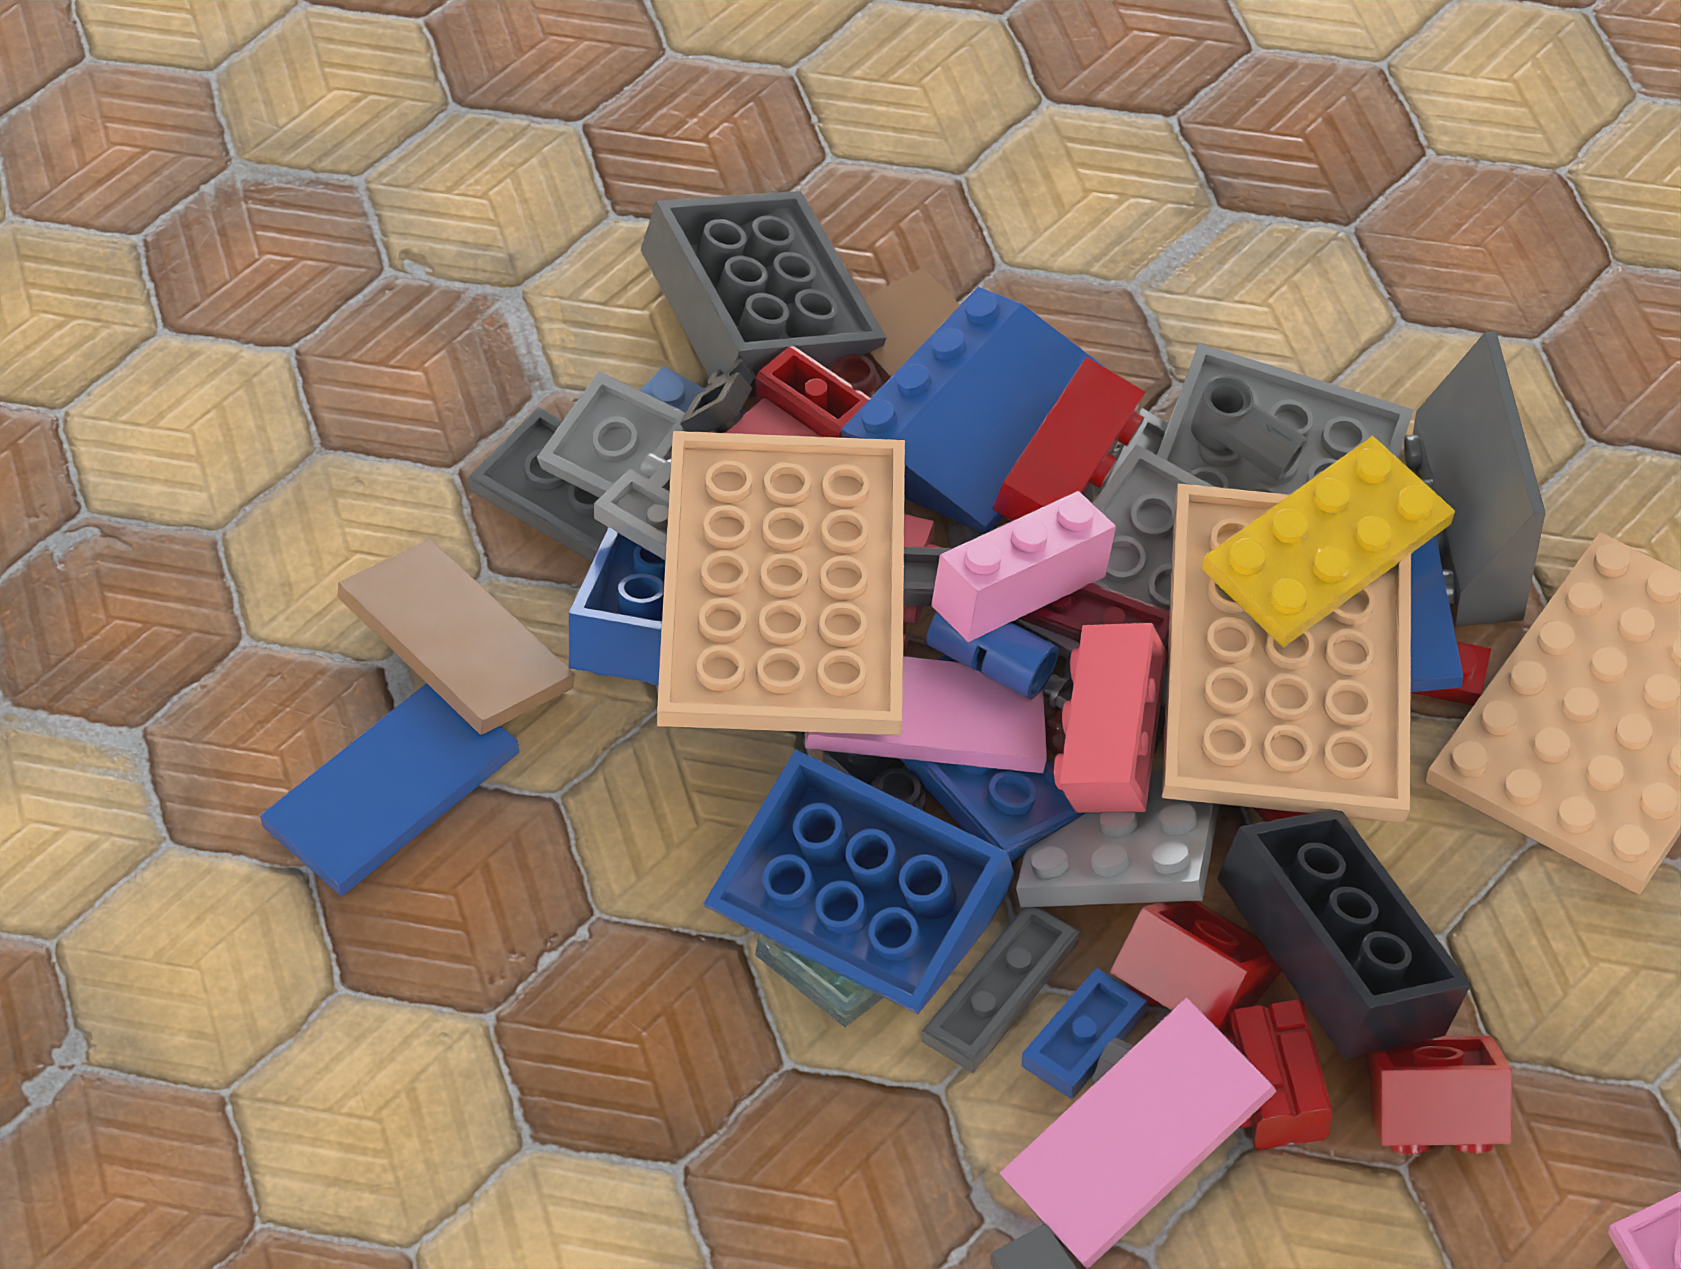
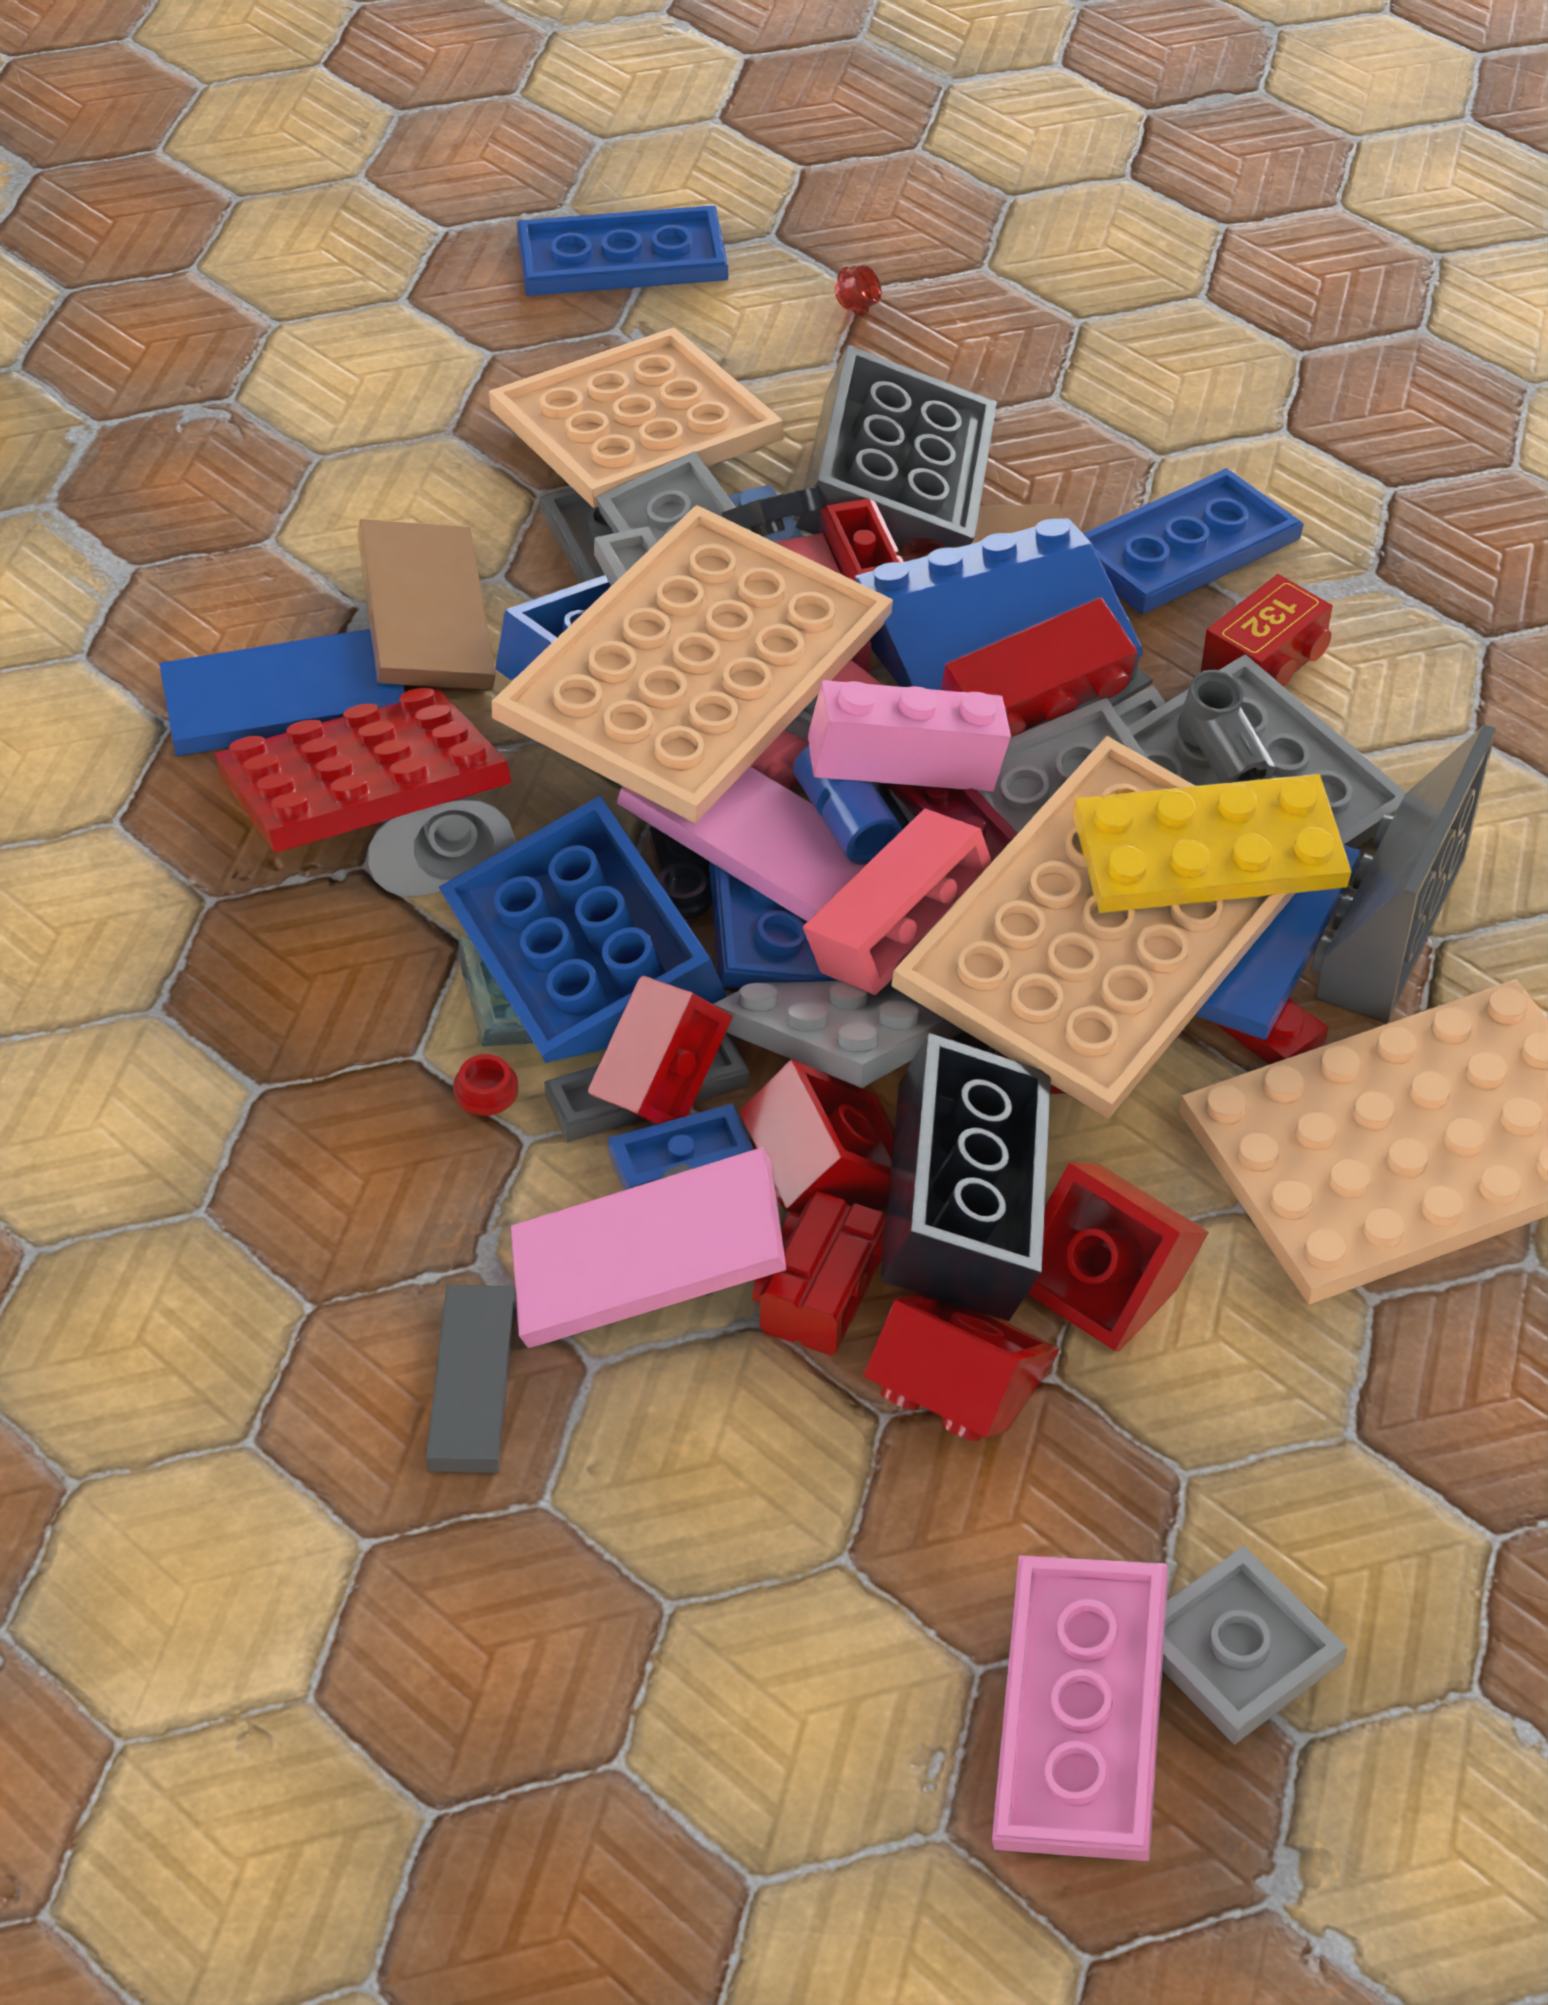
camera: 30 degrees right, 5 degrees down
none -> red plate [214,688,512,853]
none -> light grey piece [367,796,515,897]
none -> red plate [453,1054,519,1116]
none -> light nougat plate [489,327,784,508]
none -> blue tile [517,205,728,296]
none -> panel [588,976,733,1125]
none -> clear red plate [835,265,882,316]
none -> red slope [1028,1162,1209,1351]
none -> blue tile [1083,468,1304,615]
none -> red brick [1201,573,1333,687]

